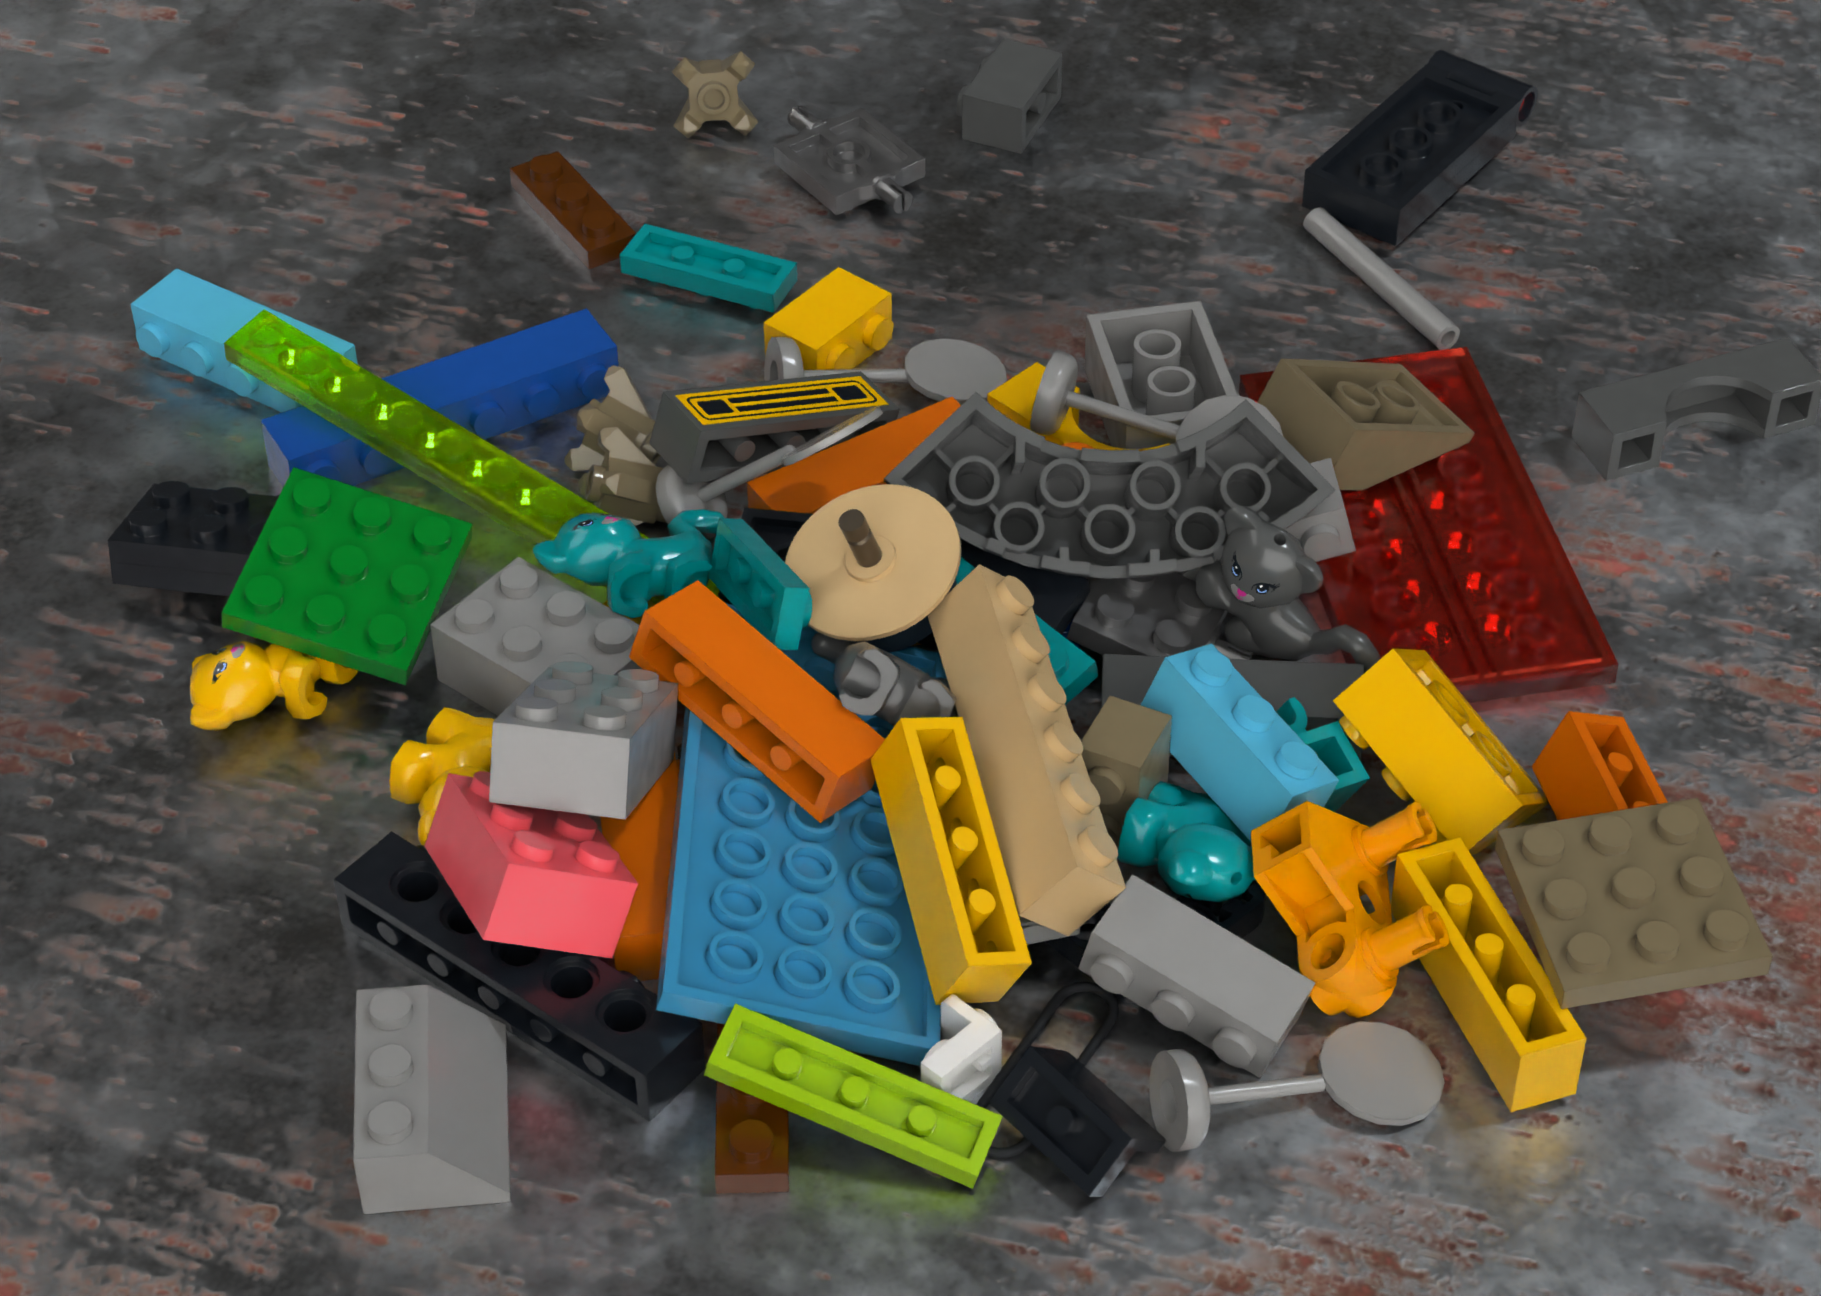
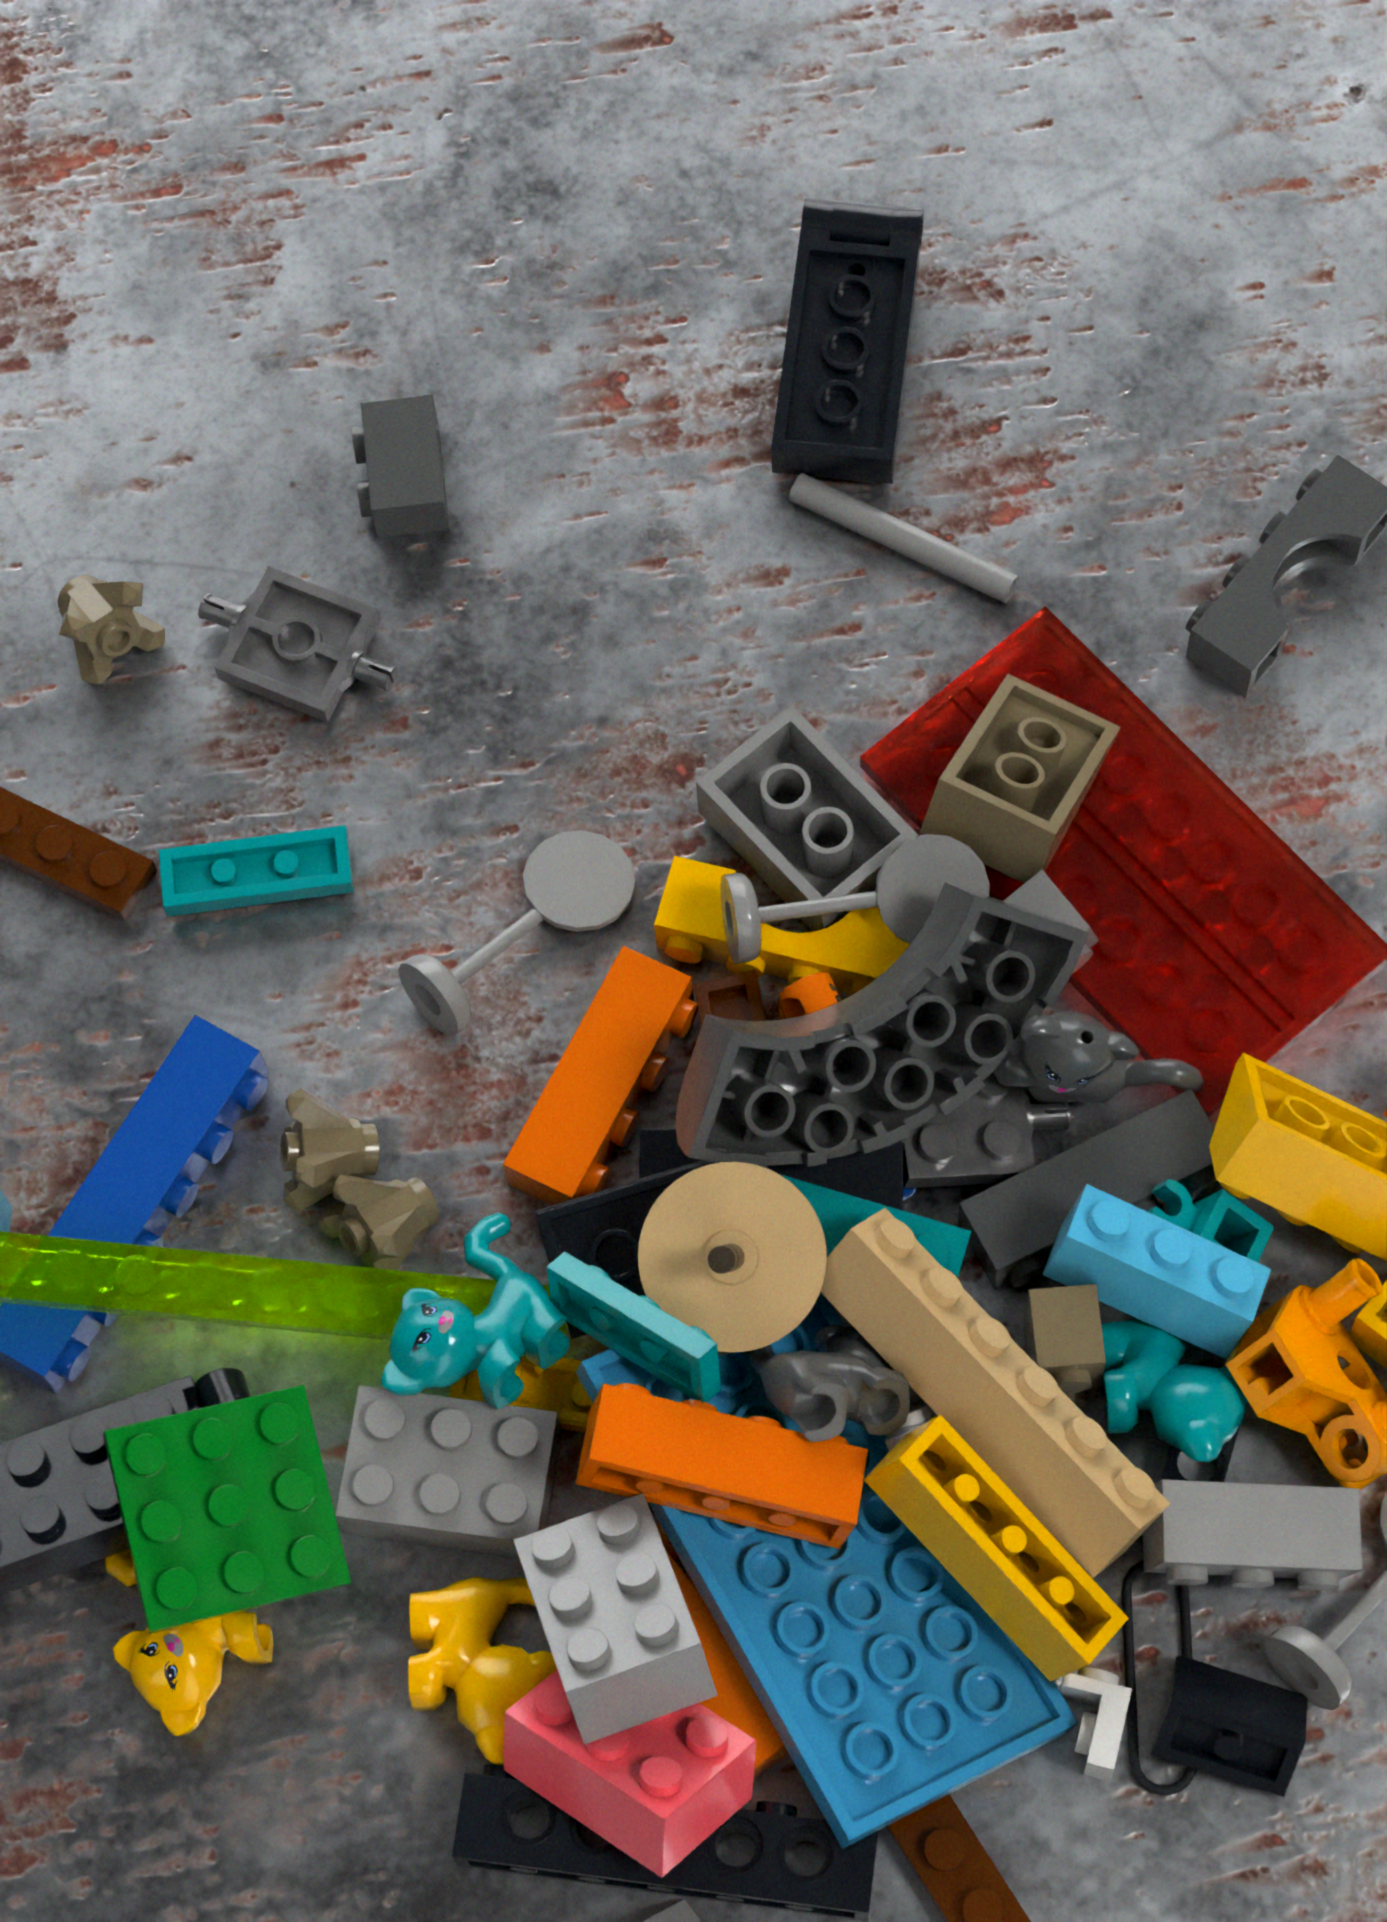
camera: 25 degrees left, 25 degrees up
dark grey brick [649,371,900,483] -> none
light grey piece [655,405,883,540] -> none
lime plate [704,1003,1003,1189] -> none
yellow brick [763,267,894,370] -> none

